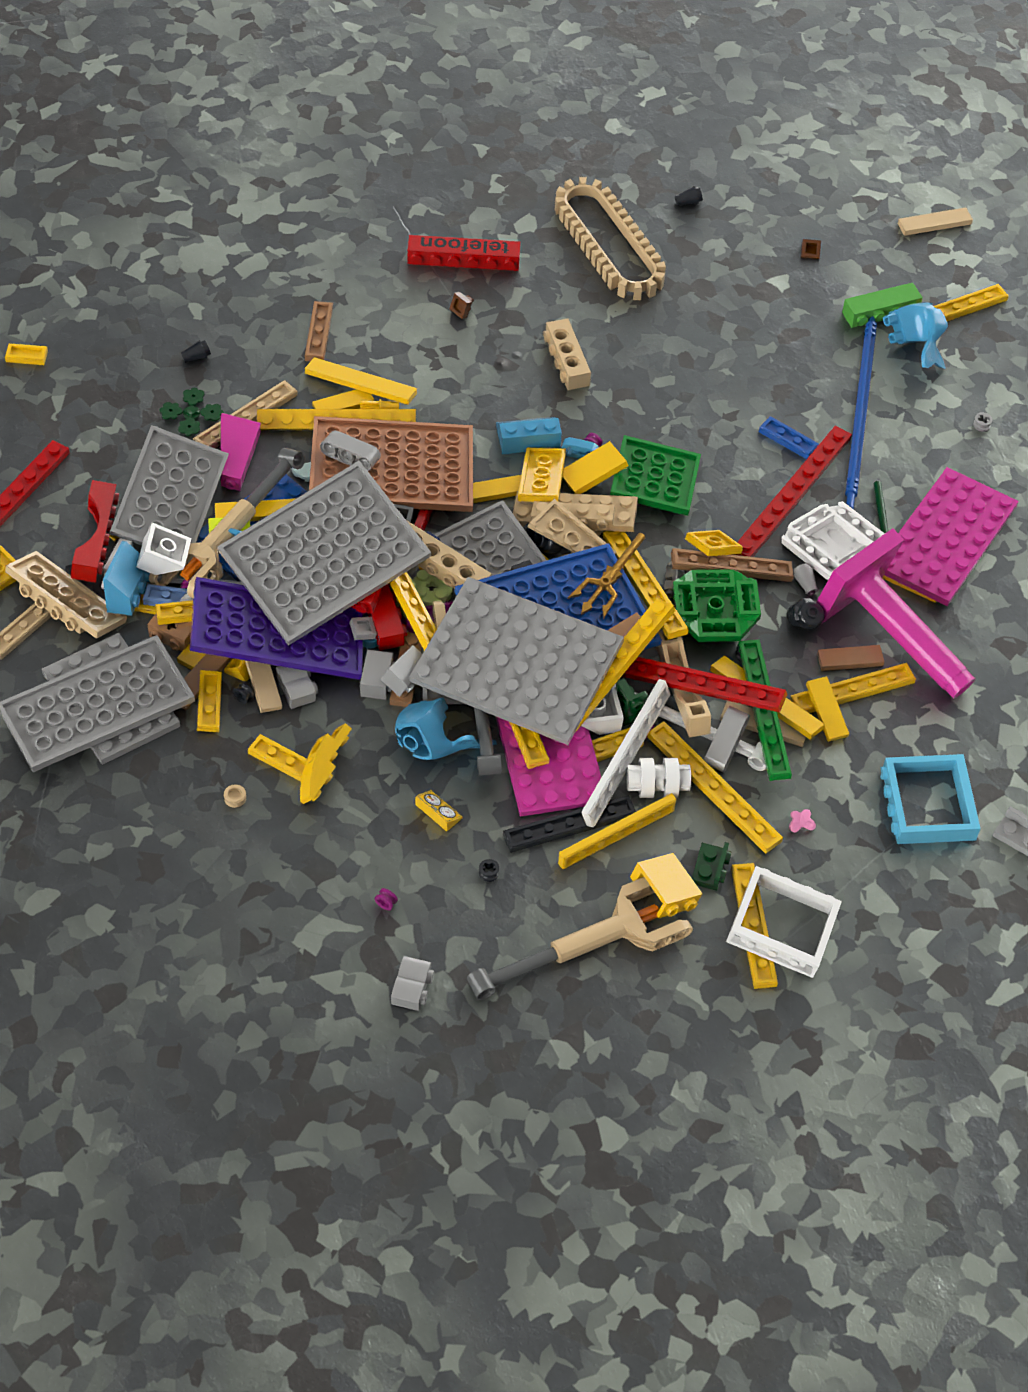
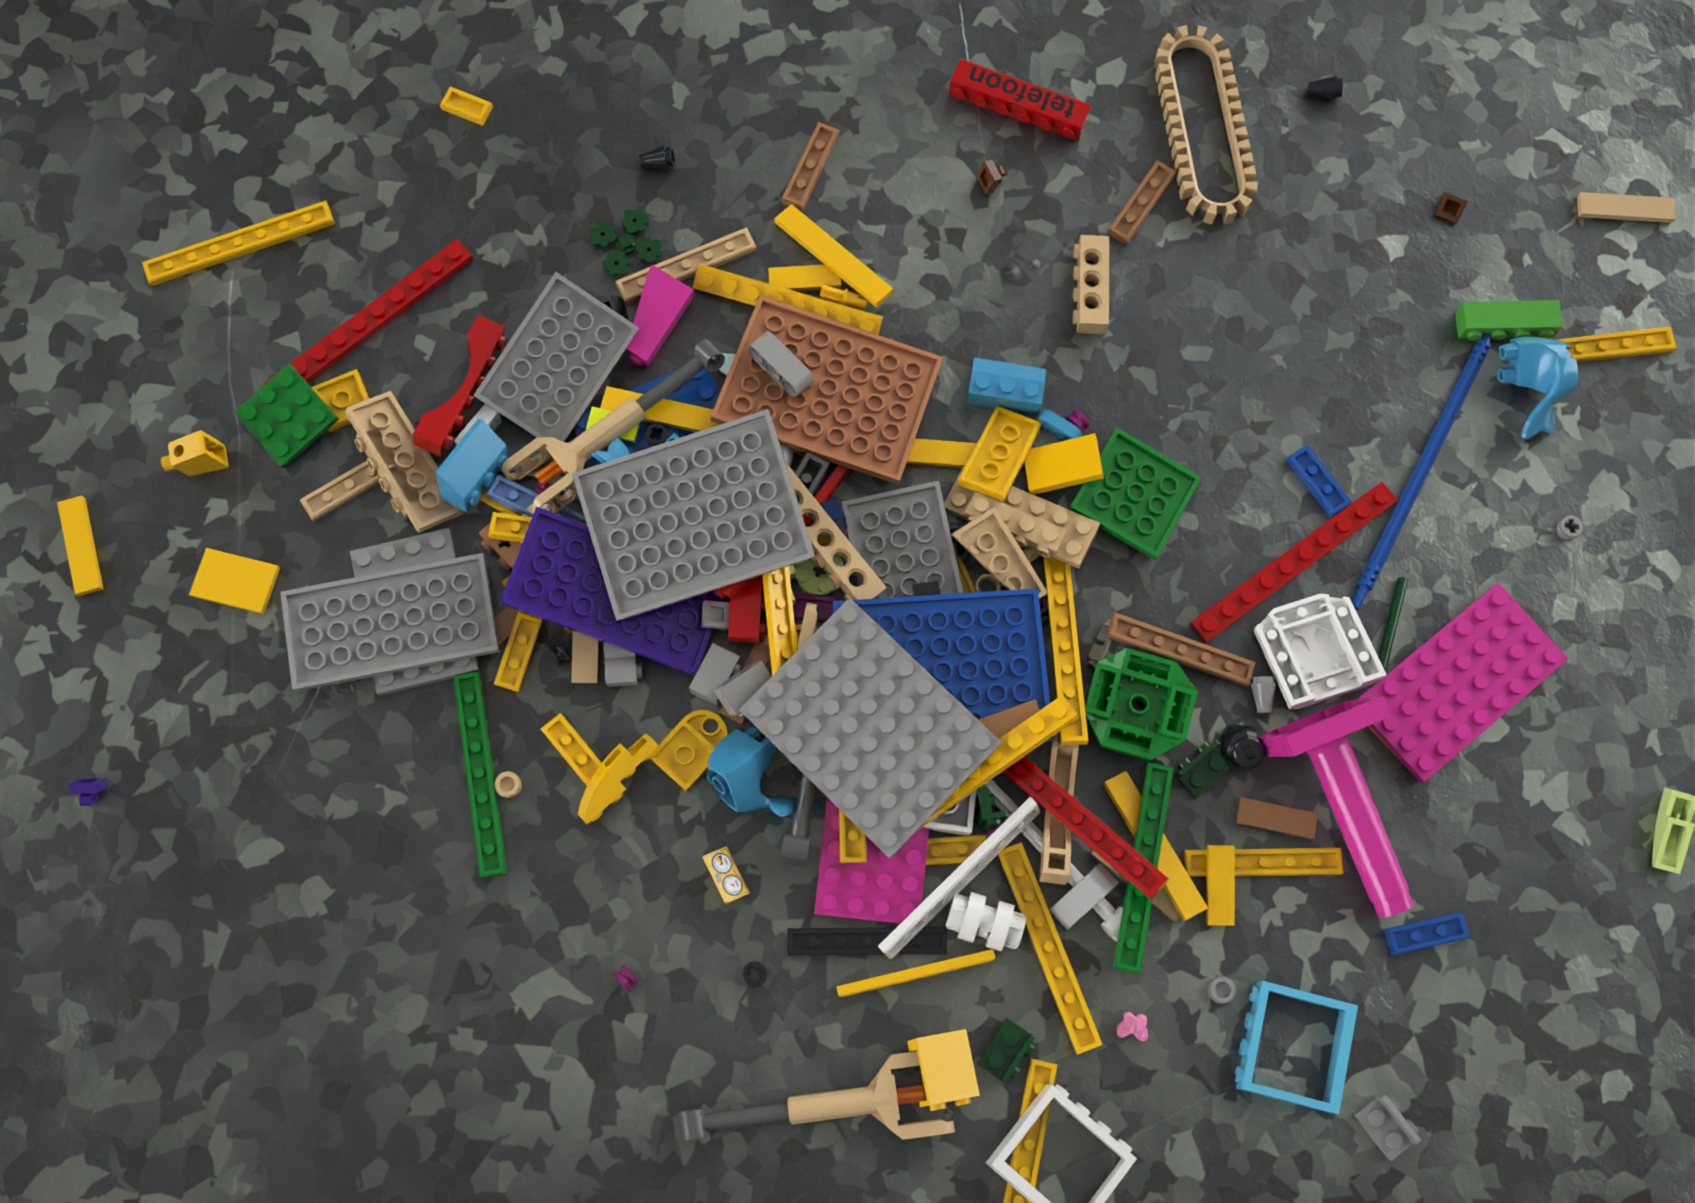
camera: 20 degrees right, 20 degrees up
white slope [136,523,191,575] -> none
light grey brick [391,956,434,1011] -> none
pearl gold piece [567,533,645,619] -> none
yellow tile [685,530,743,556] -> none
none -> green tile [453,671,508,879]
none -> yellow tile [650,710,728,792]
none -> medium nougat tile [1107,160,1177,246]
none -> dark green bracket [1174,739,1235,799]
none -> light grey tile [1207,976,1236,1004]
none -> blue tile [1384,912,1470,956]

